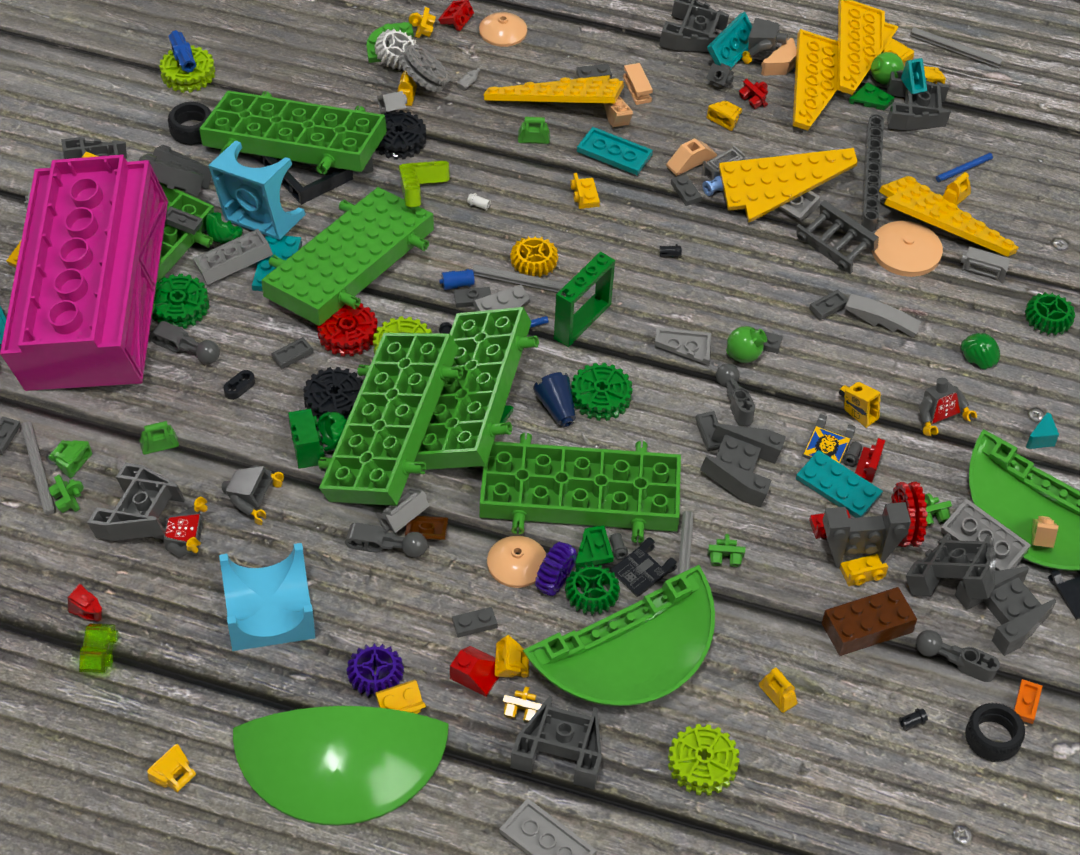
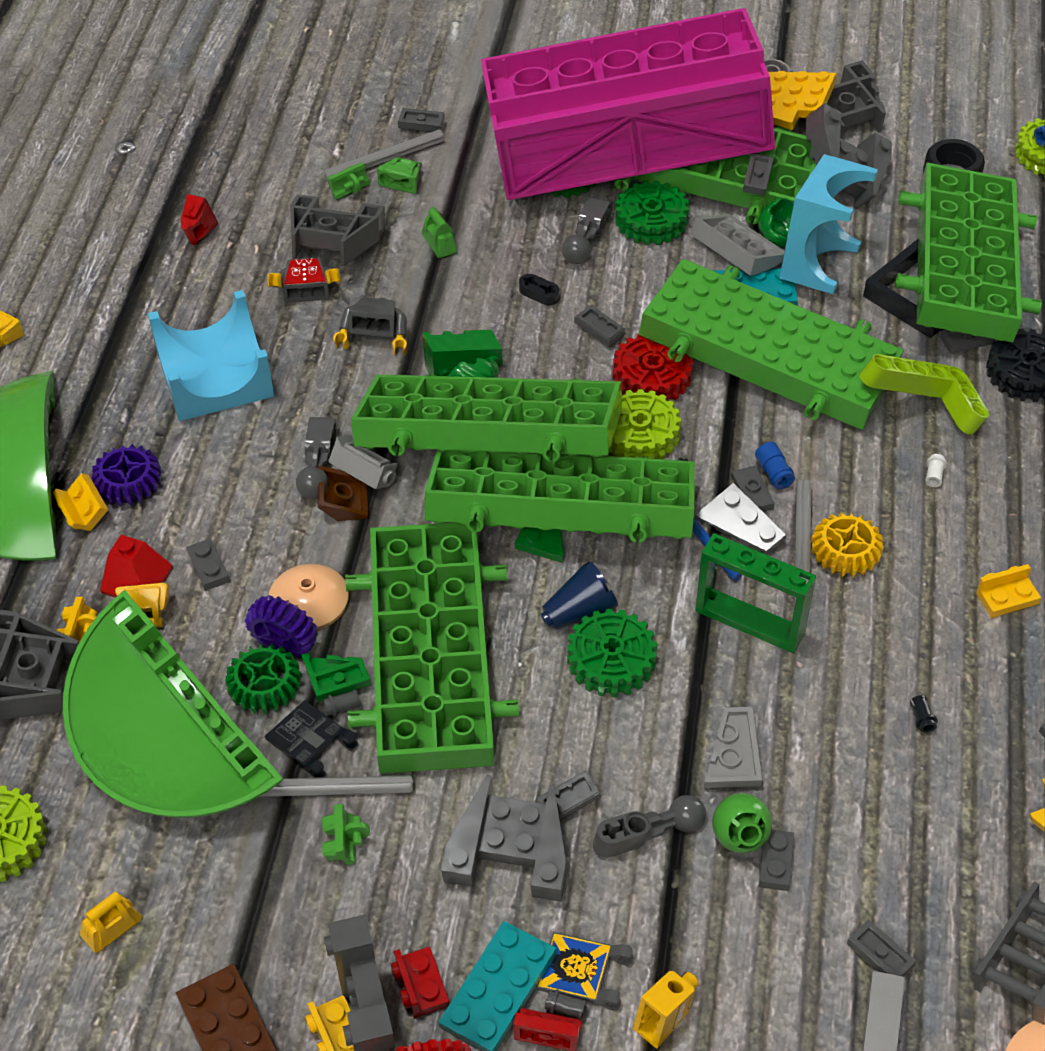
camera: 85 degrees right, 0 degrees up
clear neon green brick [79,623,118,673] -> none
black piece [303,367,363,420] -> none

